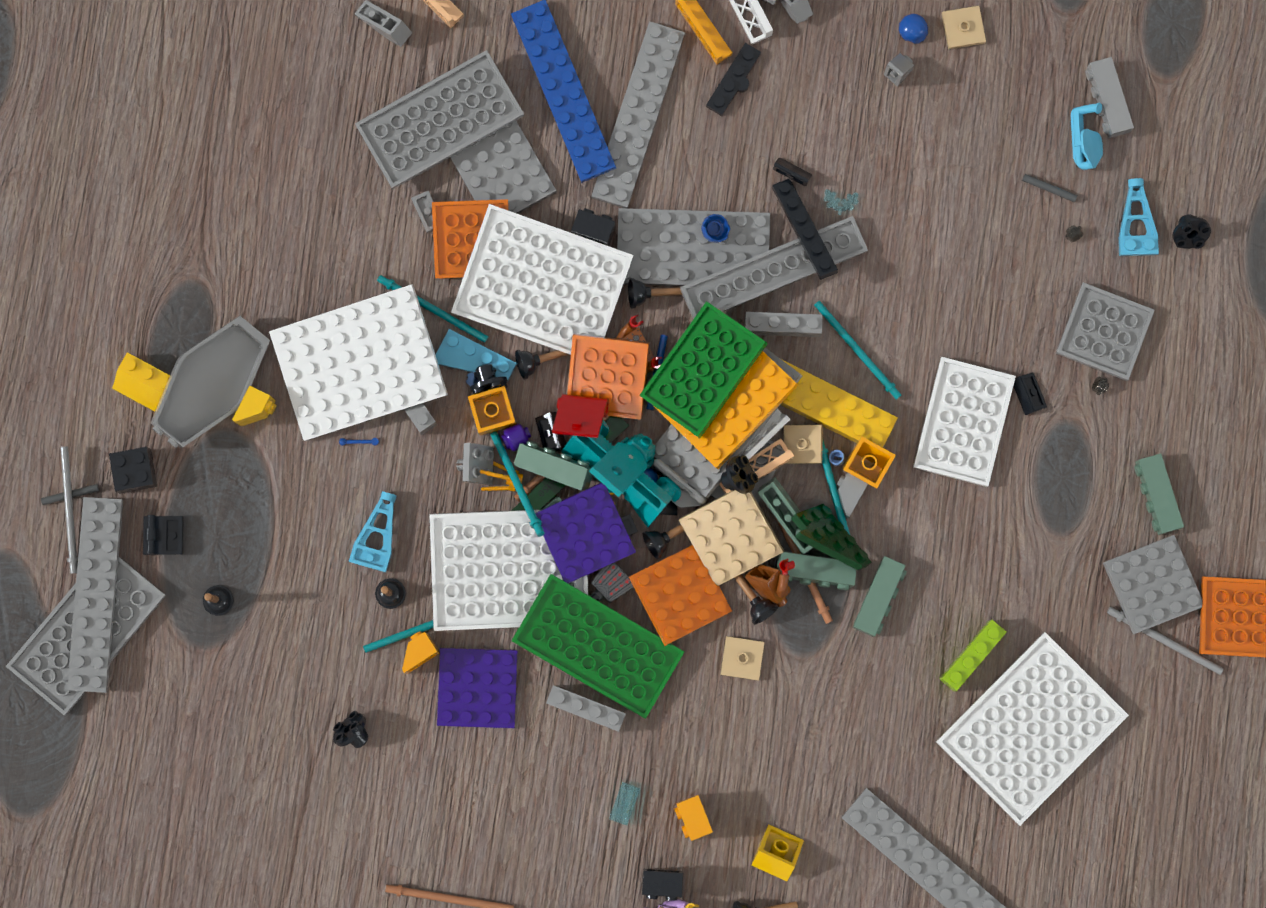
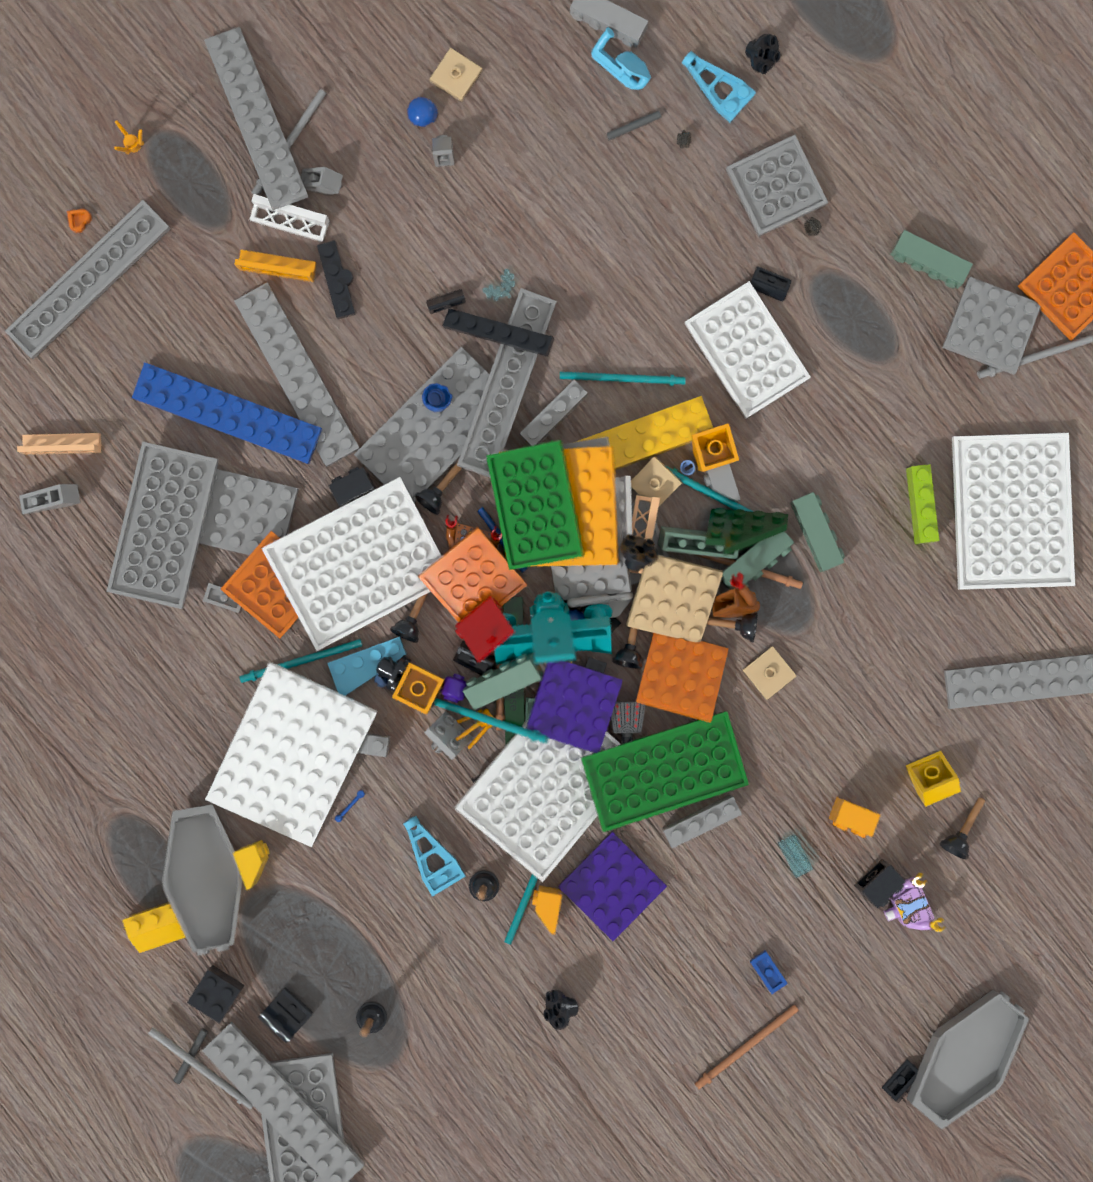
camera: 45 degrees left, 5 degrees up
none -> blue plate [749,950,788,994]

